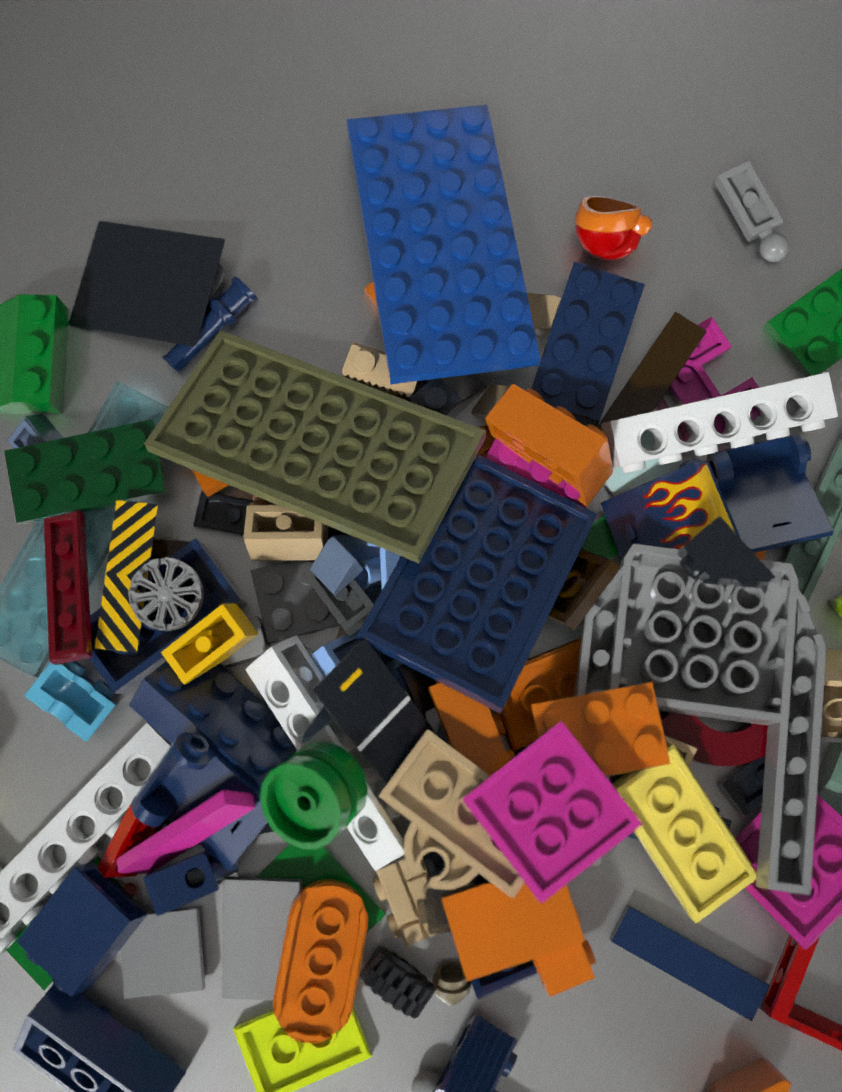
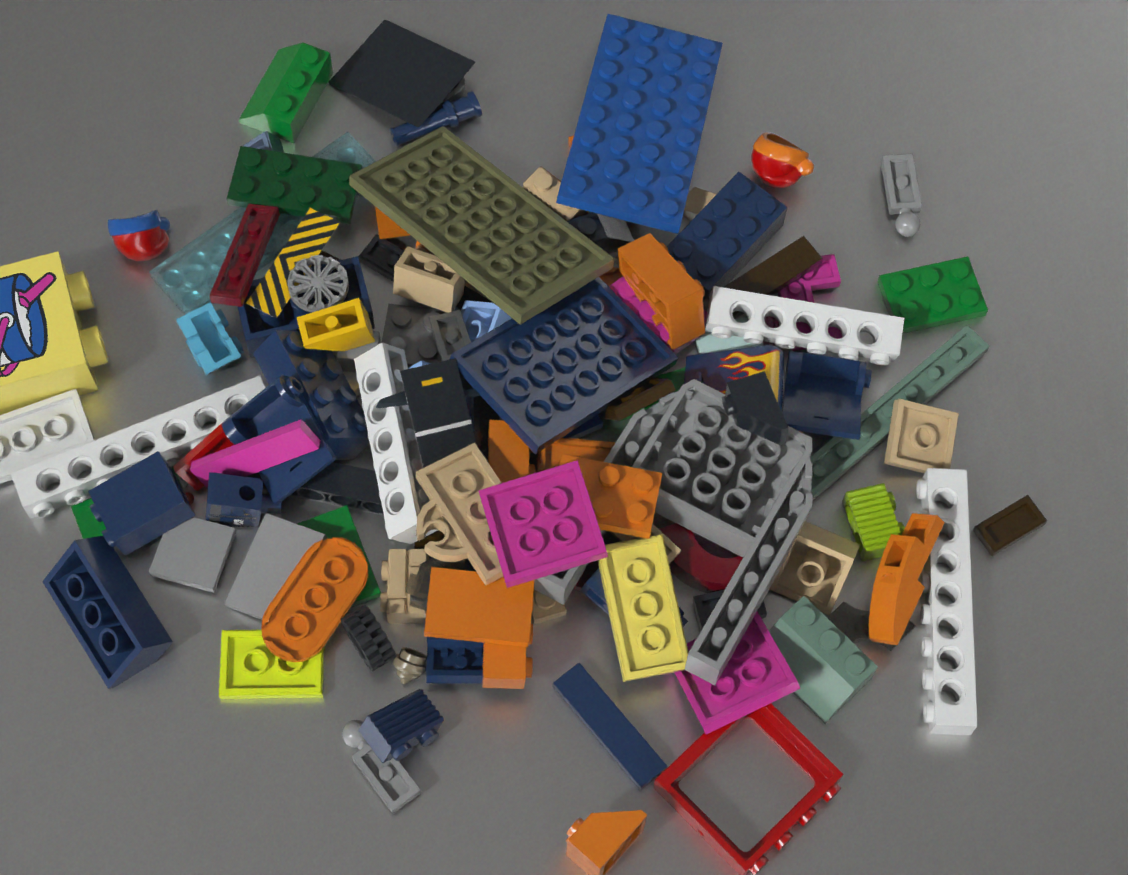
camera: 15 degrees right, 15 degrees down
green wheel [260,741,368,849] -> none
sand blue slope [310,536,363,596] -> none

